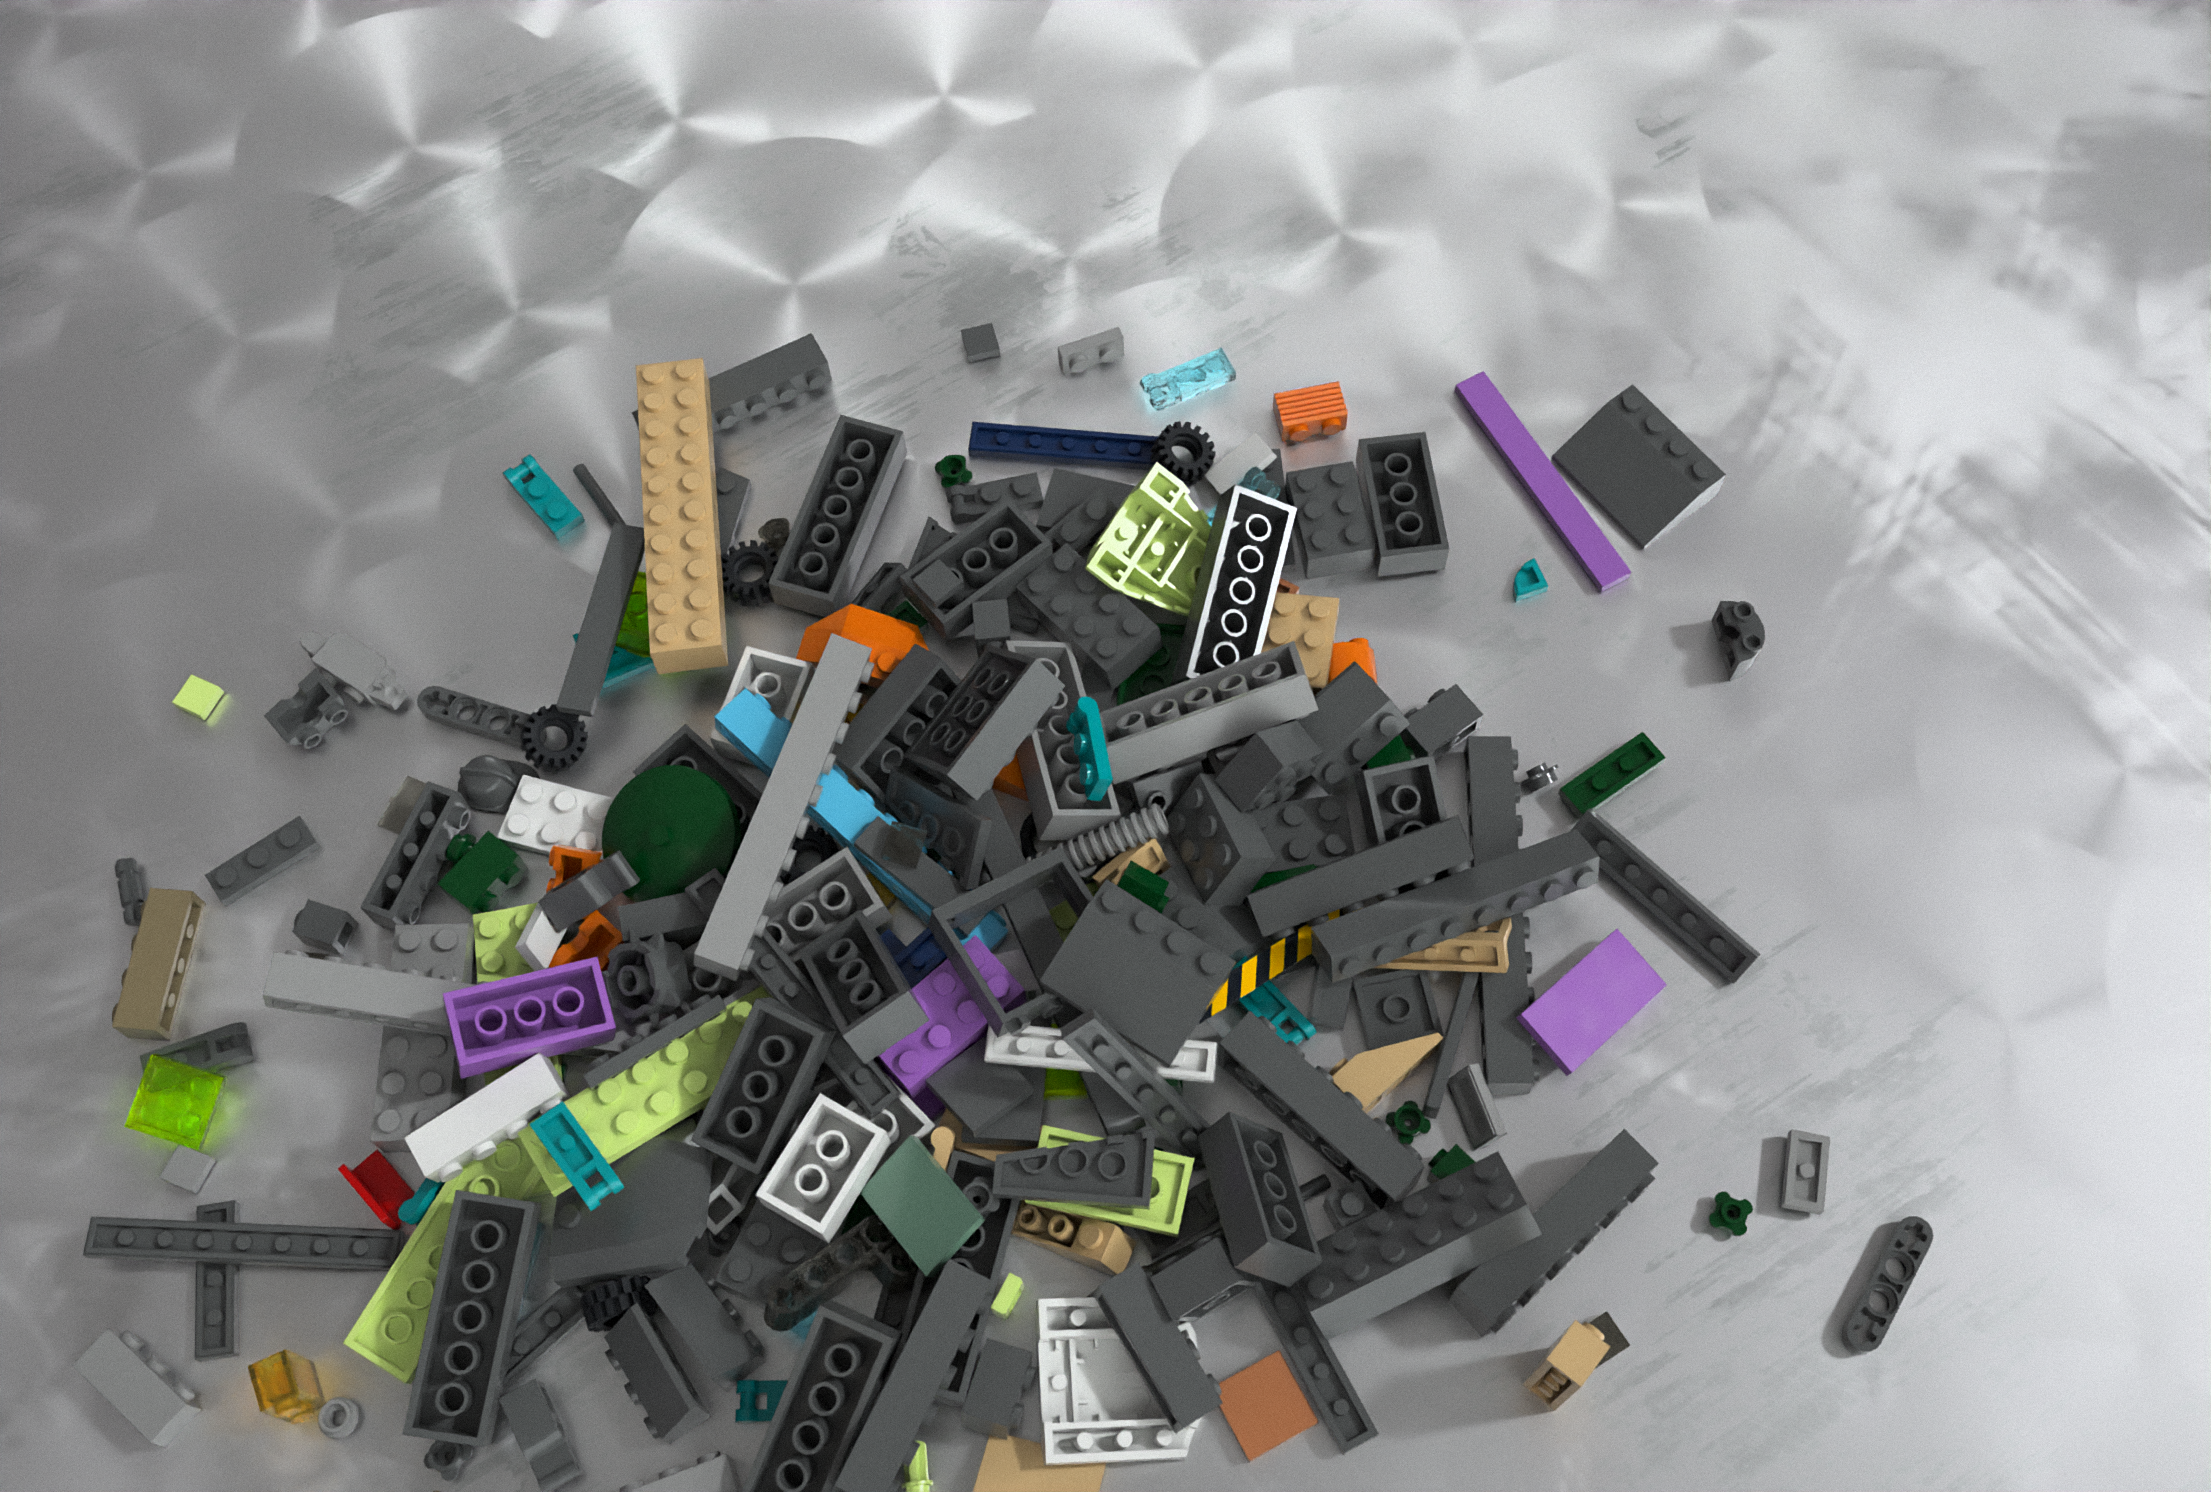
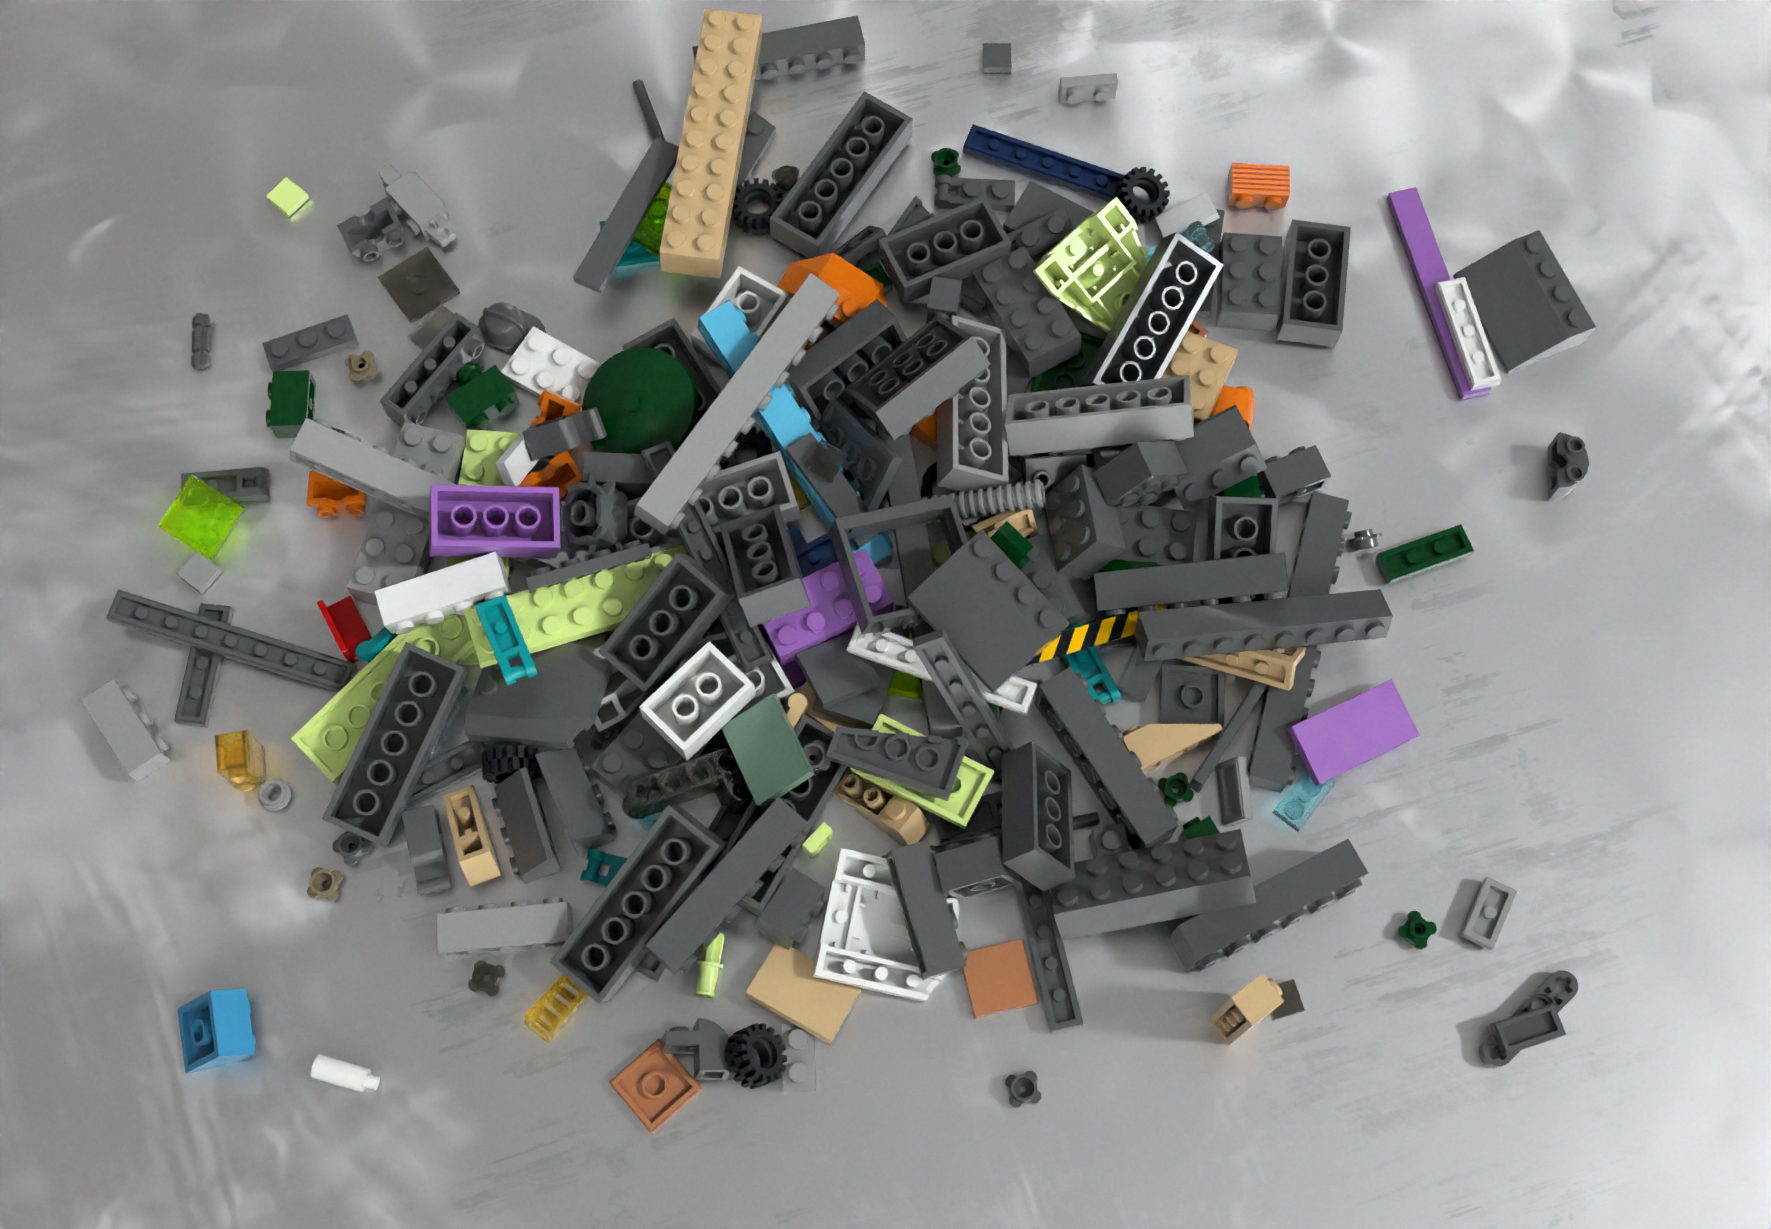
camera: 10 degrees right, 5 degrees up
dark tan brick [112,888,206,1041] -> none
dark grey brick [292,899,359,956] -> none
dark grey beam [417,686,547,748] -> none
teal plate [502,454,585,540] -> none
black tyre [520,704,588,772] -> none
dark grey tile [912,559,963,608] -> none
teal plate [1066,696,1113,801] -> none
clear light blue plate [1140,348,1236,411] -> none
teal tile [1512,558,1549,602] -> none
dark grey plate [1570,808,1761,984] -> none
none -> dark green brick [266,370,316,438]
none -> orange cylinder [306,470,367,518]
none -> dark tan plate [345,351,378,382]
none -> clear smoke tile [378,247,460,324]
none -> tan slope [442,785,501,887]
none -> clear light blue plate [1272,769,1337,832]
none -> white tile [1434,277,1502,391]
none -> dark grey tile [1490,1003,1567,1056]

